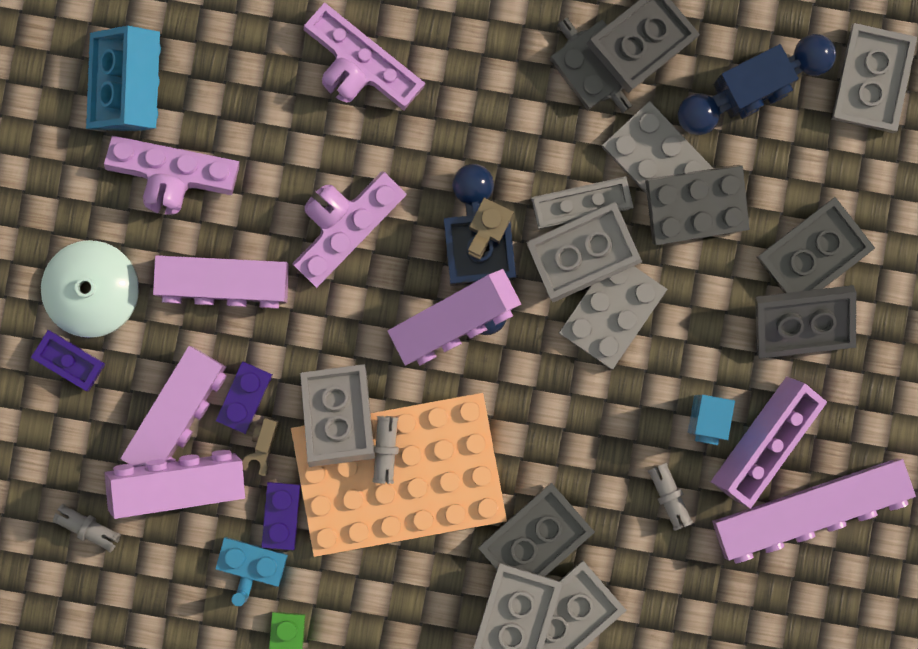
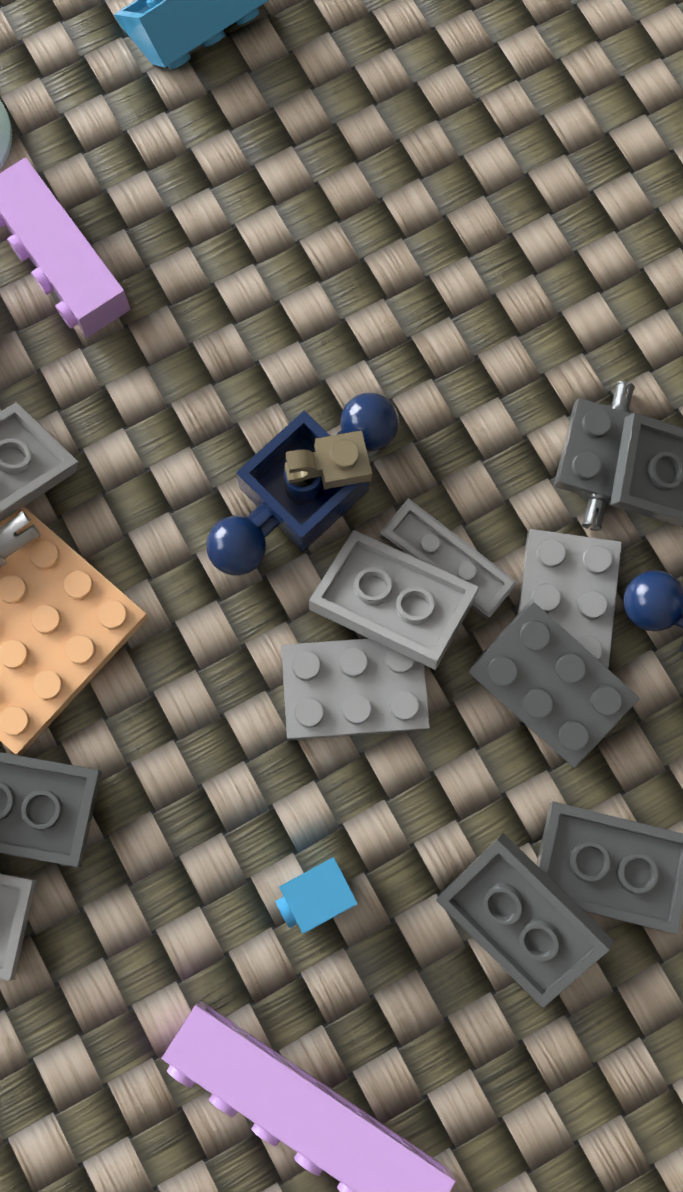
camera: 50 degrees right, 10 degrees down
lavender plate [104,136,240,215] -> none
lavender plate [292,171,407,288] -> none
lavender plate [303,2,425,110] -> none
lavender brick [387,269,521,366] -> none
light grey pin [648,463,693,531] -> none
lavender brick [710,376,827,509] -> none

